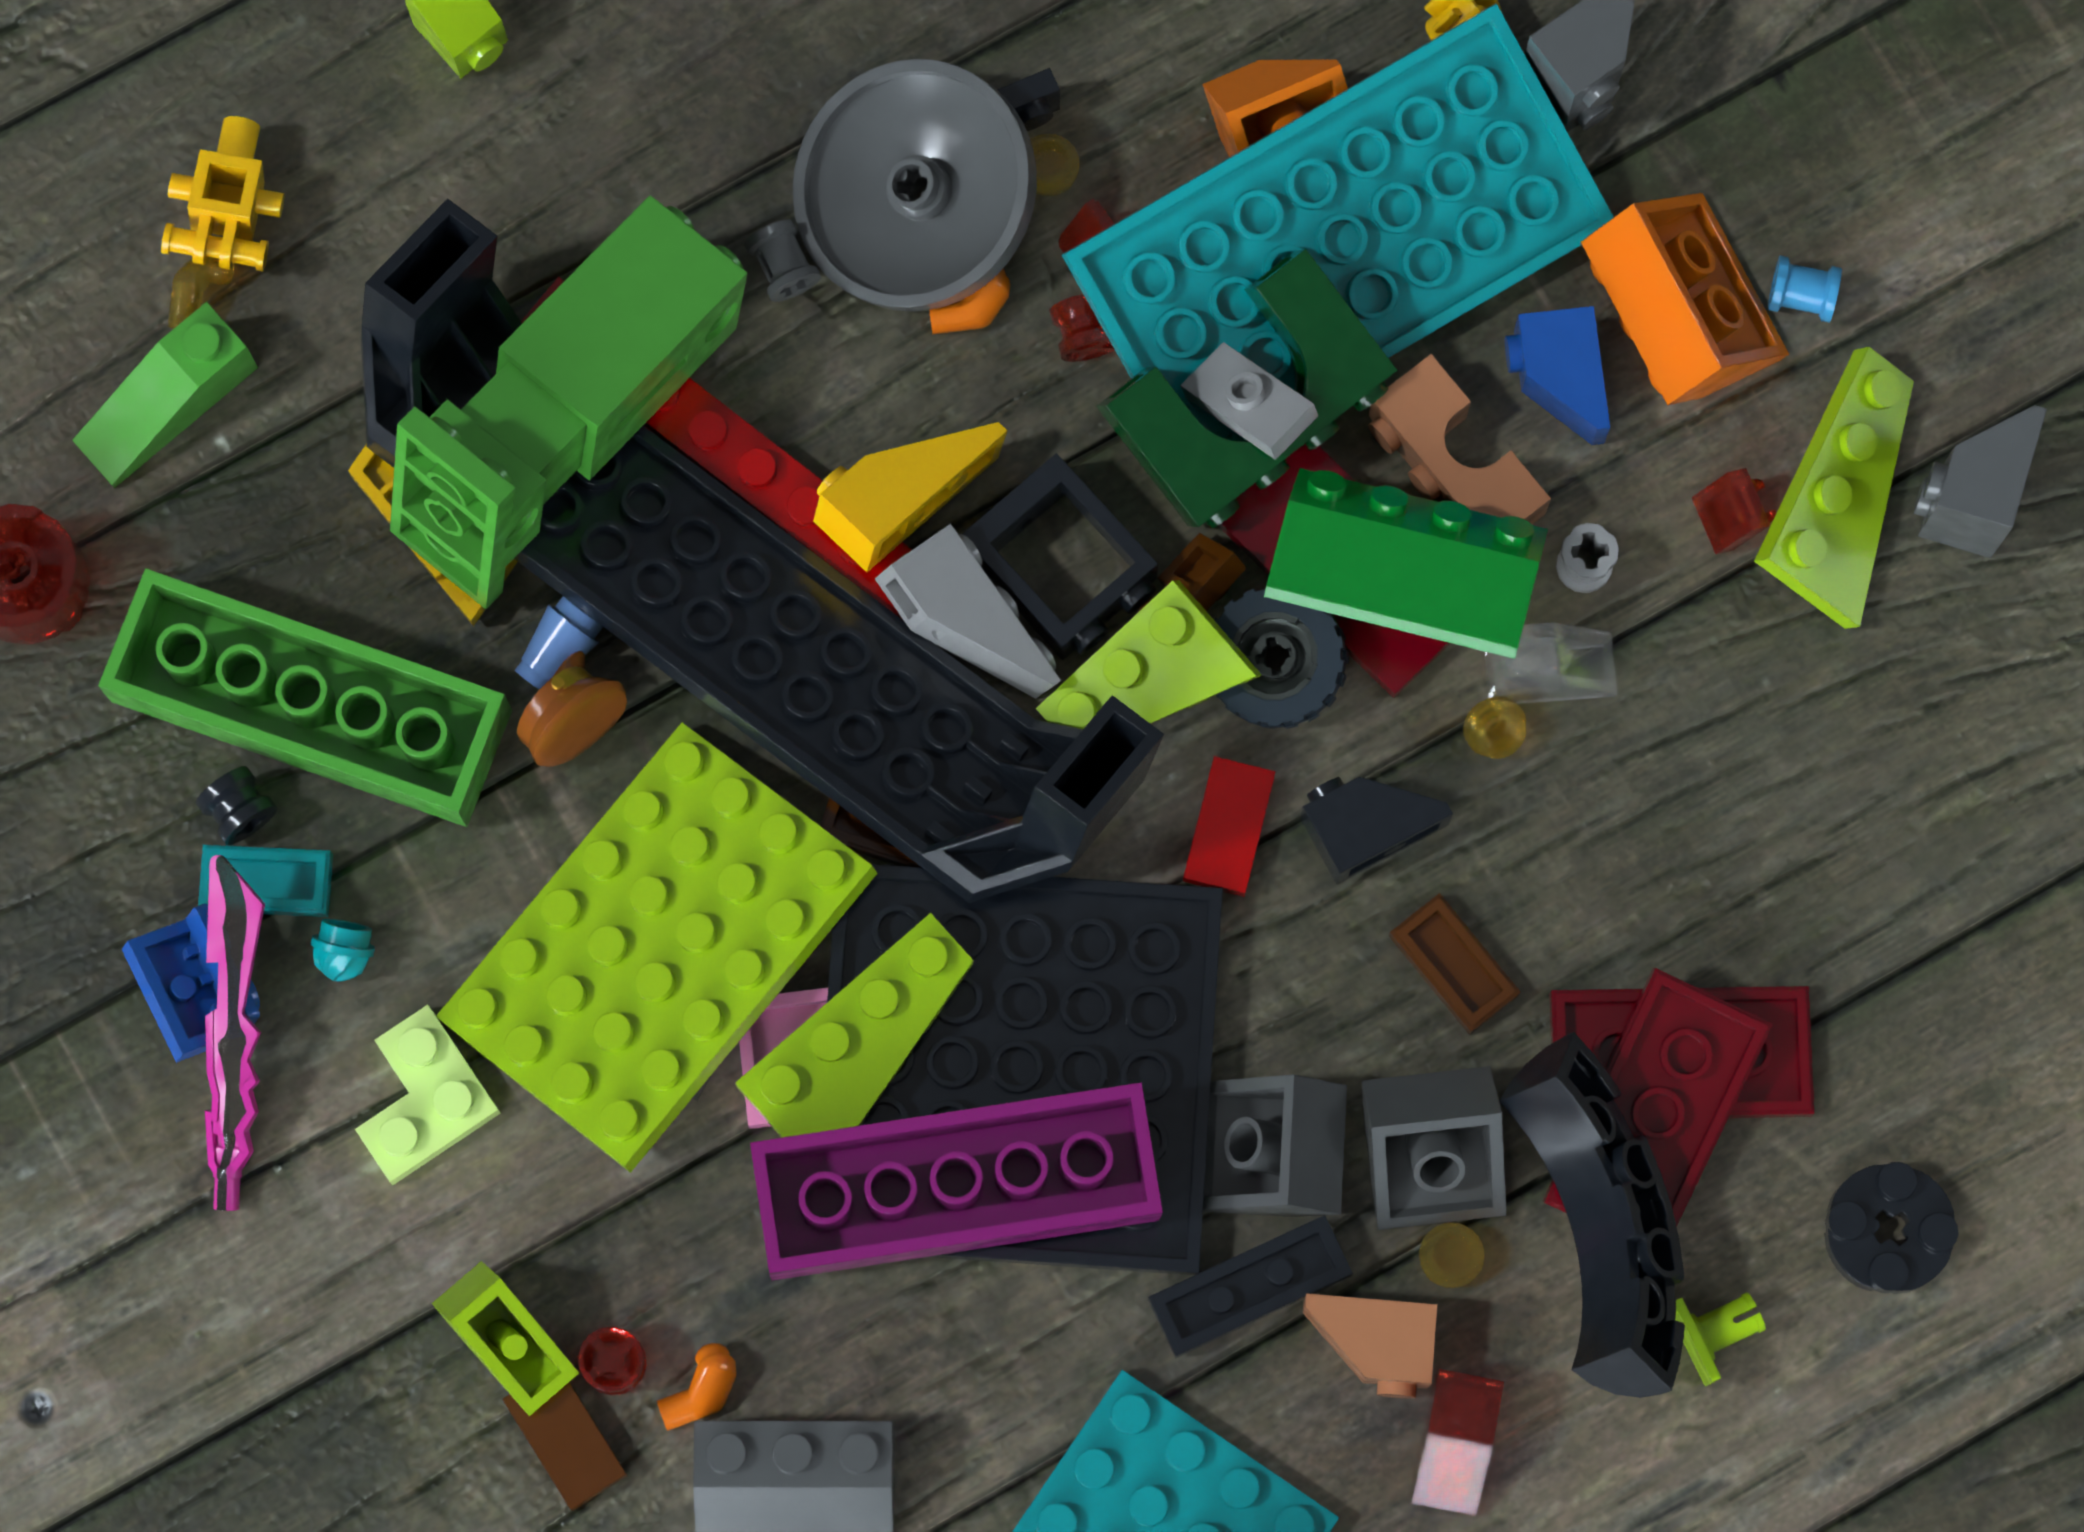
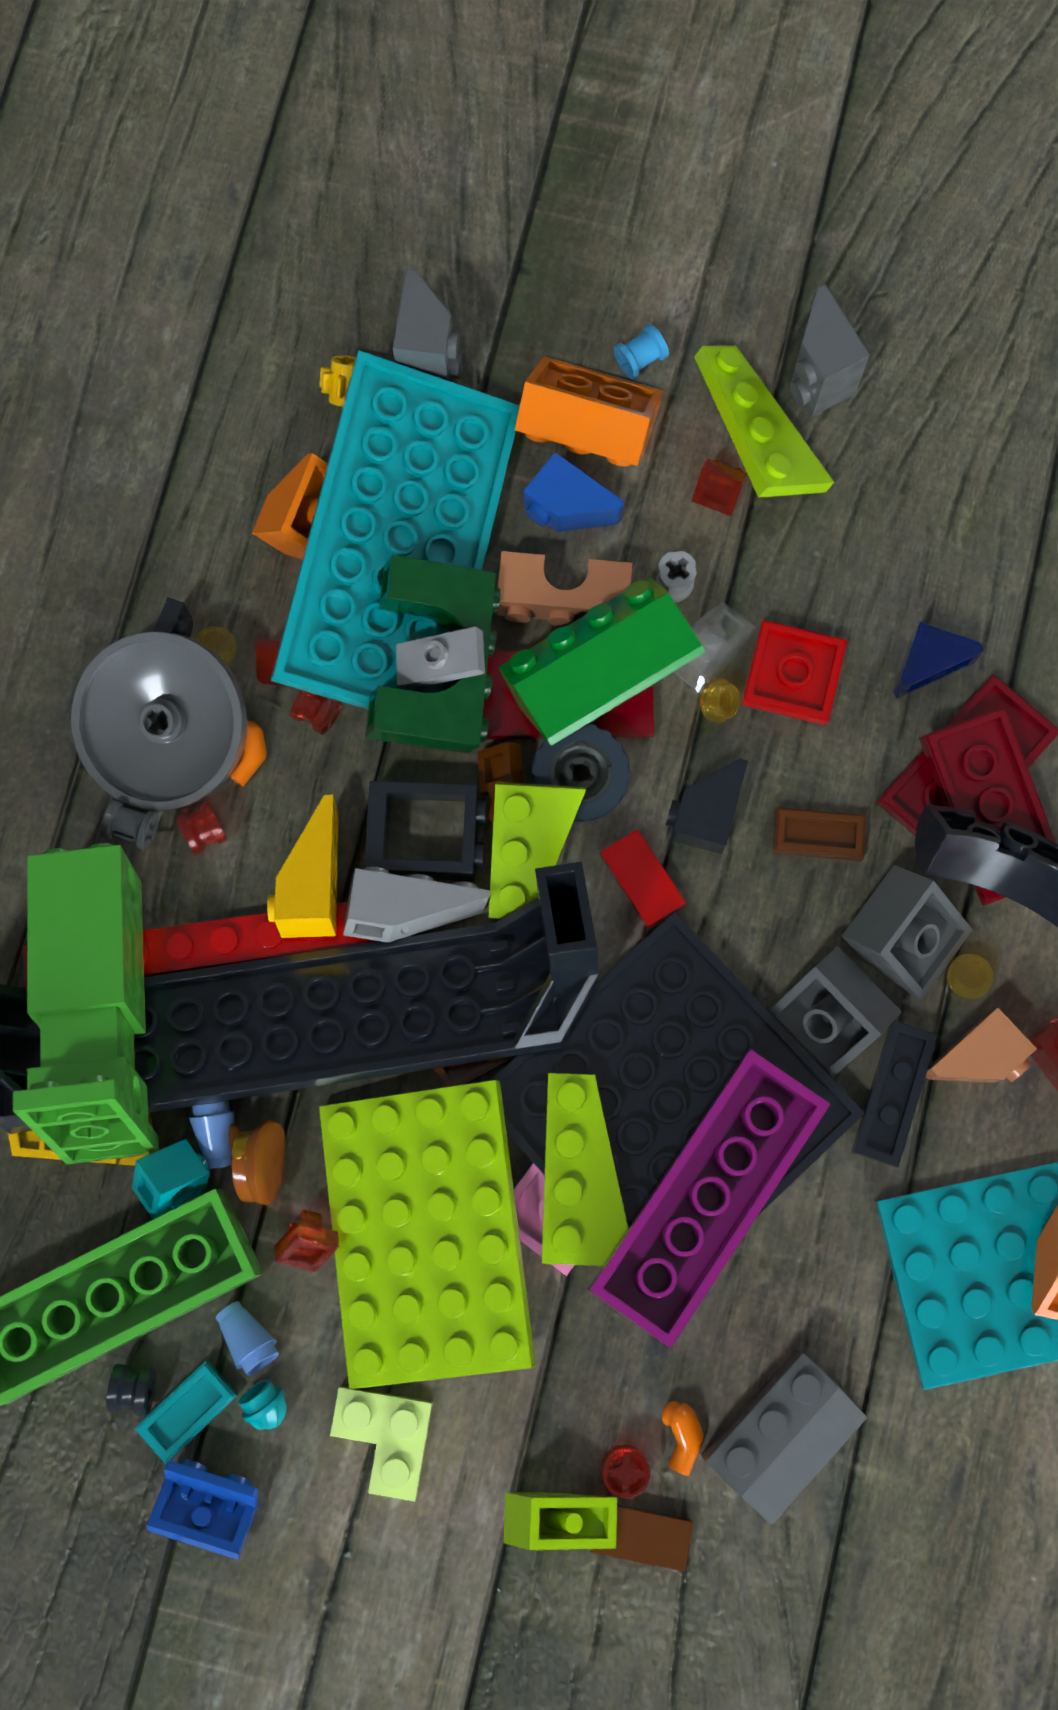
camera: 45 degrees left, 0 degrees up
dark pink sword [205,855,265,1211] -> none
none -> teal brick [131,1139,210,1219]
none -> clear red wheel [176,801,228,856]
none -> medium blue cone [215,1301,279,1376]
none -> clear red tile [274,1210,339,1272]
none -> red plate [741,619,848,726]
none -> clear blue slope [893,622,984,699]

